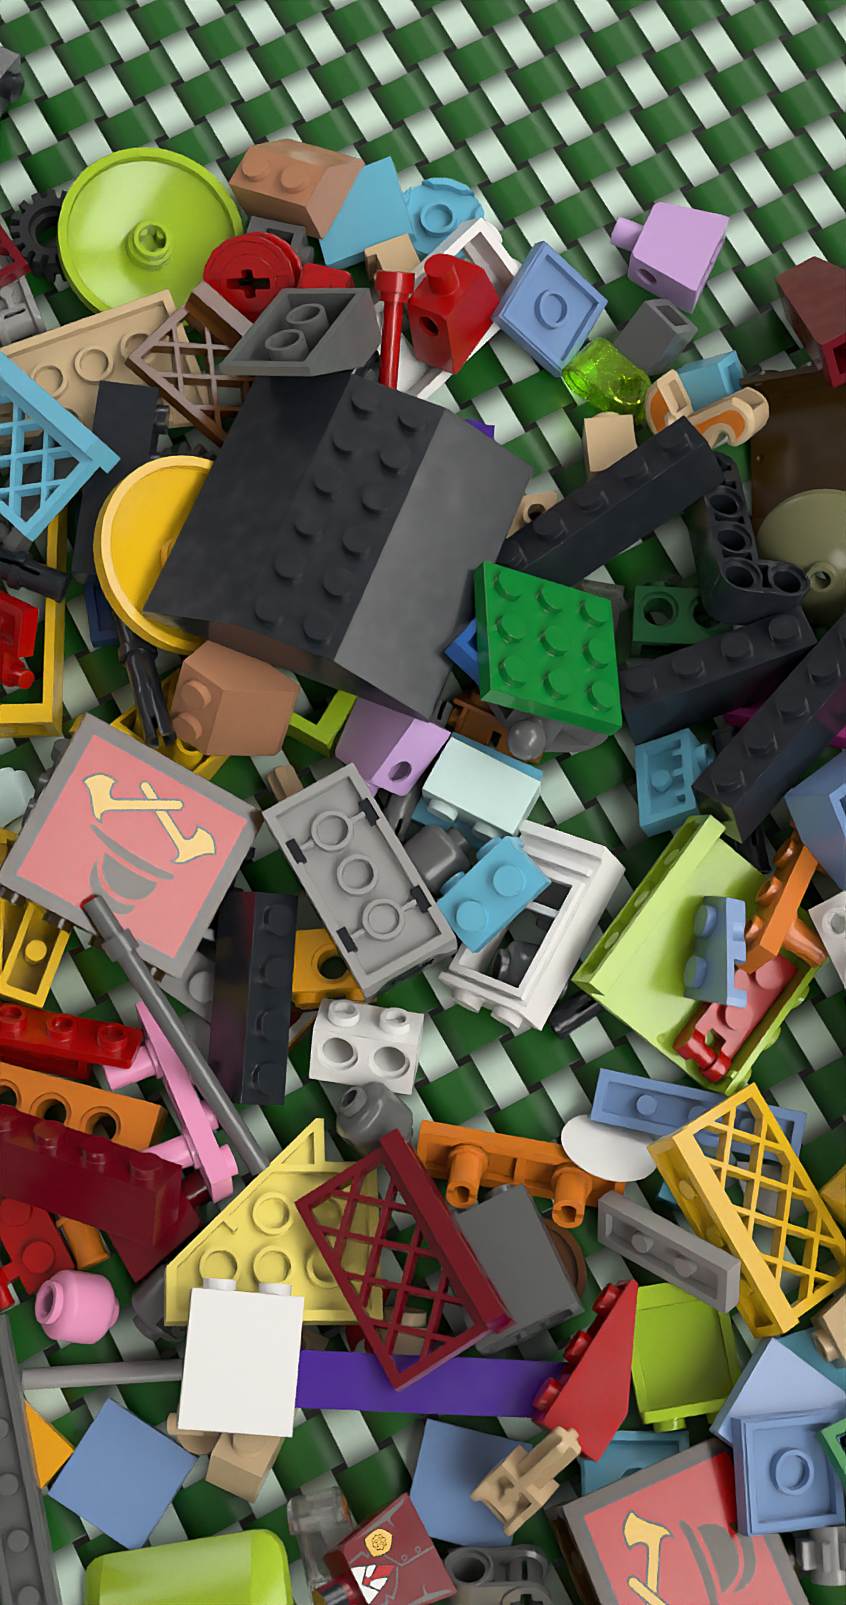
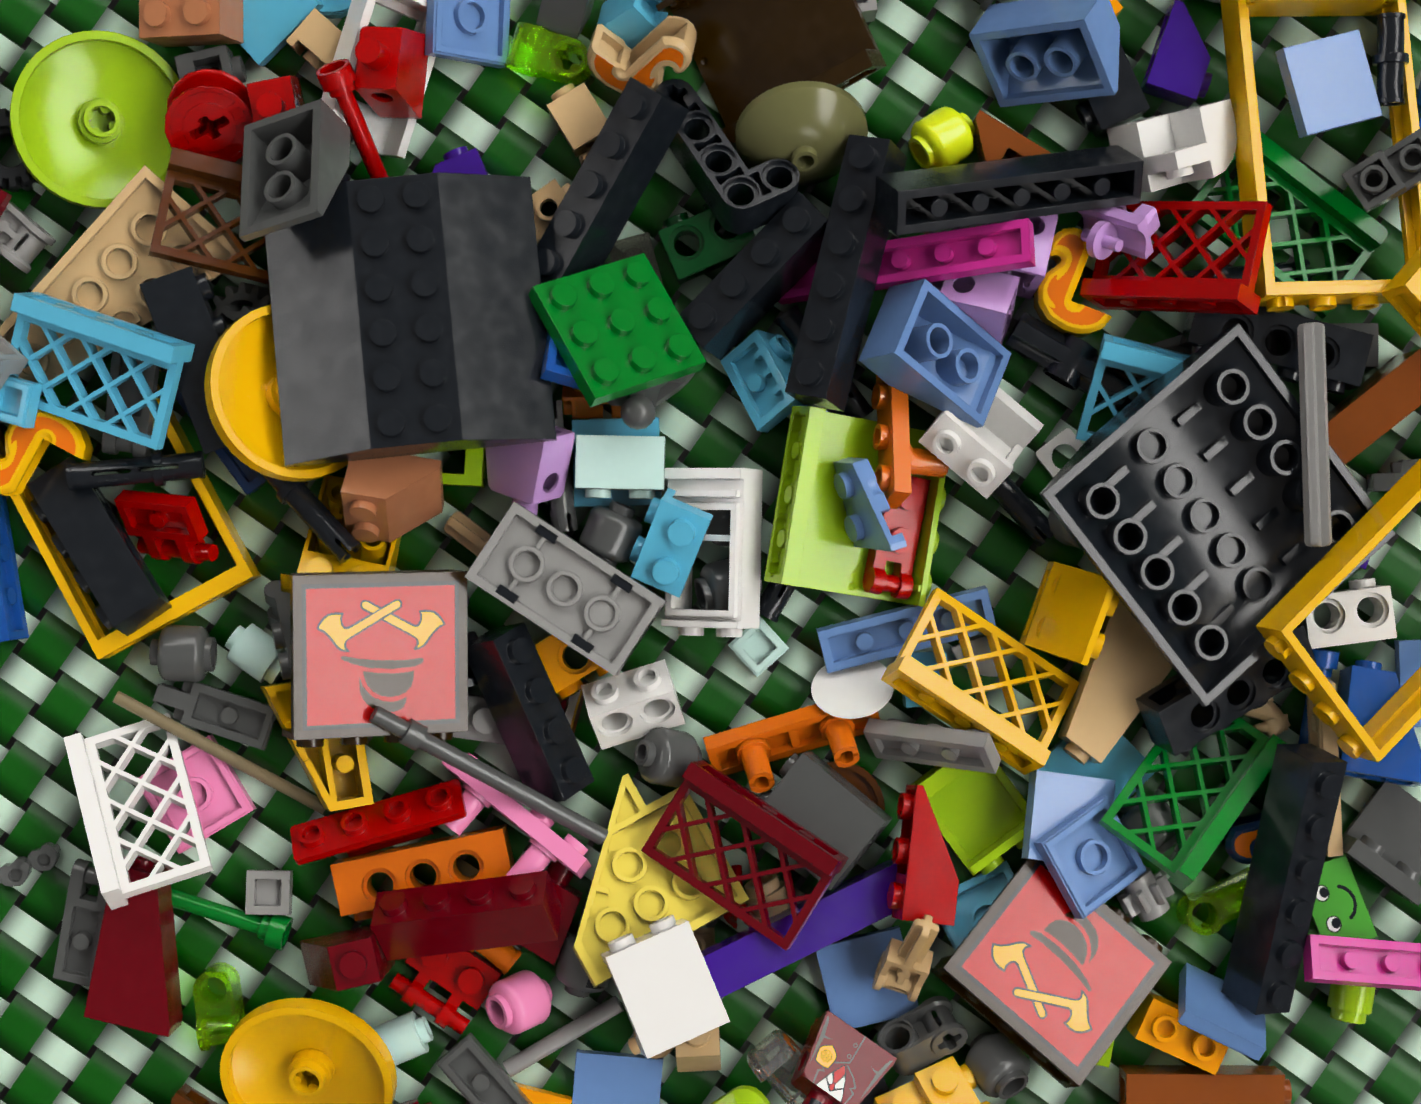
camera: 30 degrees left, 15 degrees up
none -> light aqua tile [728,616,789,677]

